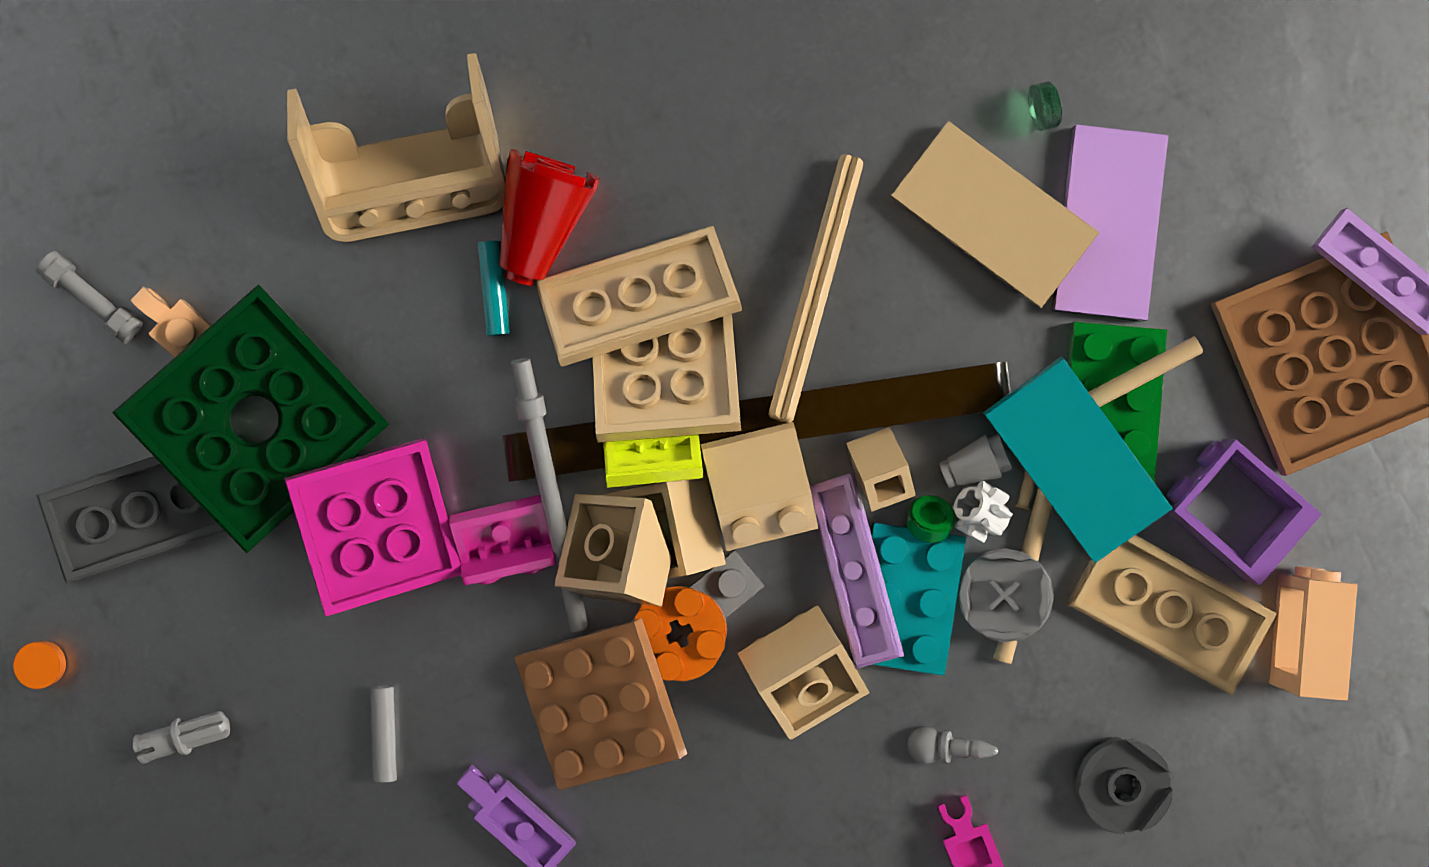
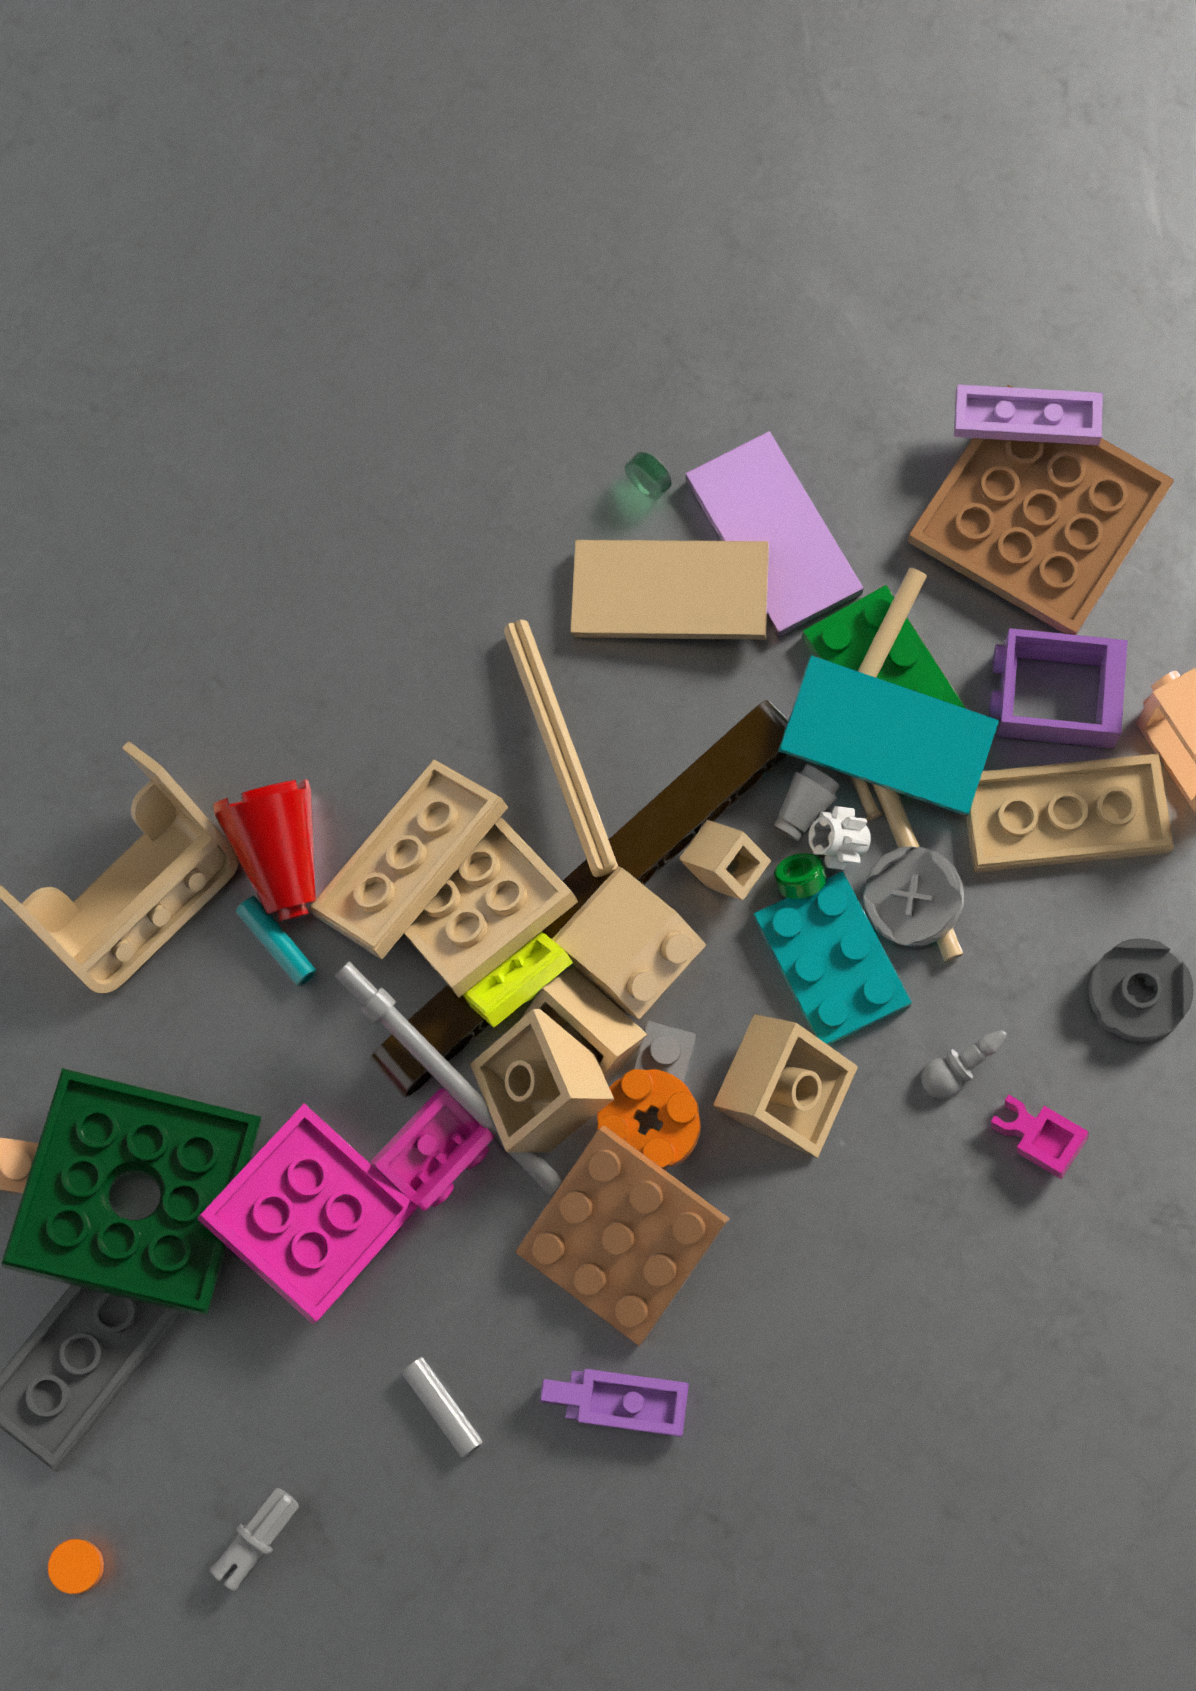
camera: 25 degrees left, 15 degrees down
lavender tile [810,473,904,668] -> none

